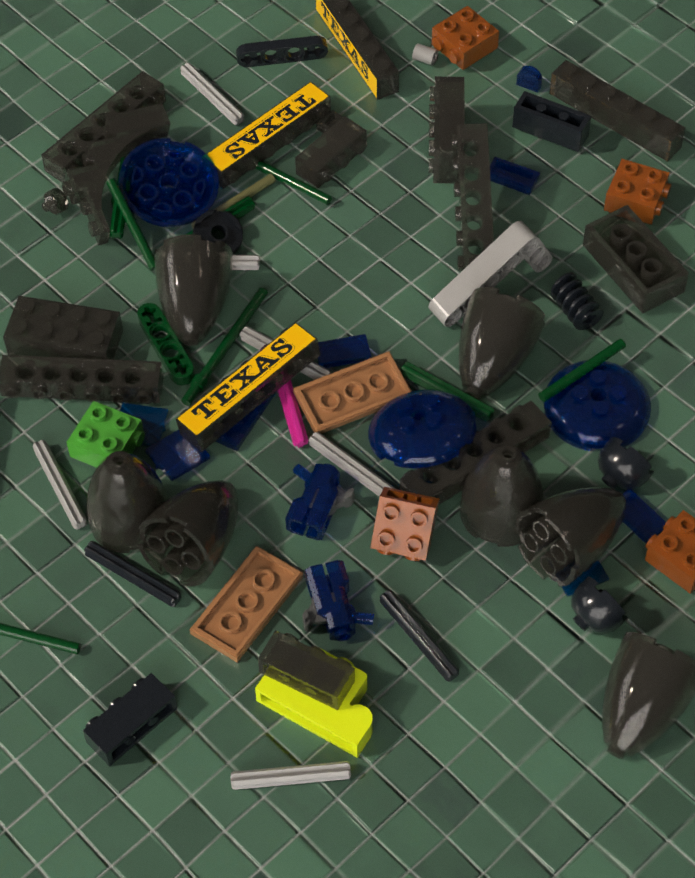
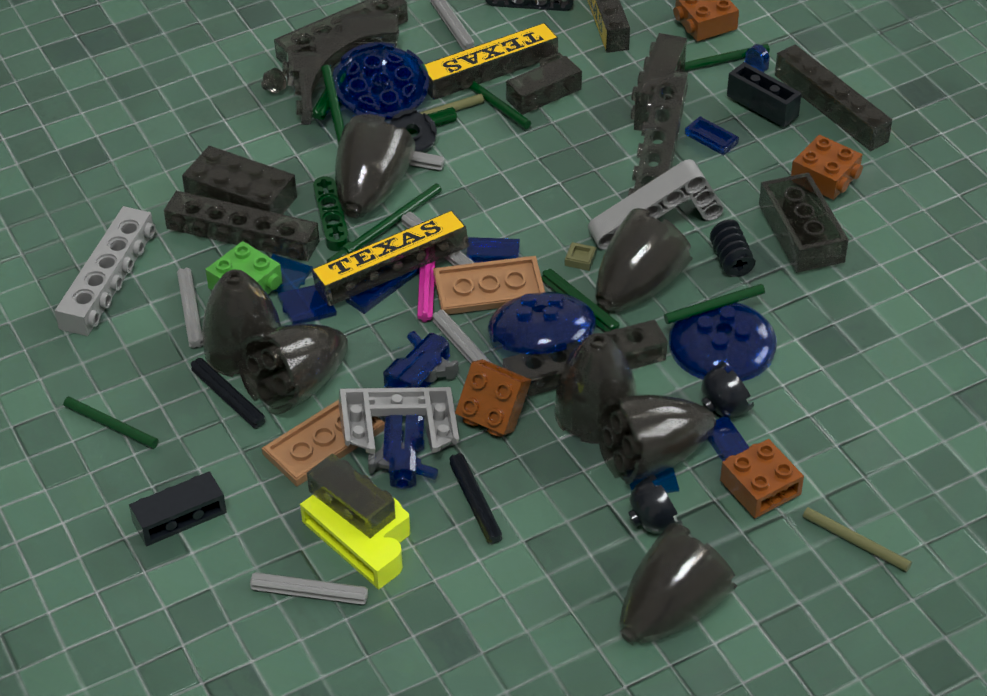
camera: 15 degrees right, 10 degrees down
light grey hinge [412,43,438,66] -> none
none -> light grey wedge [338,387,459,454]
none -> olive tile [565,242,597,271]
none -> dark green bar [679,44,770,72]

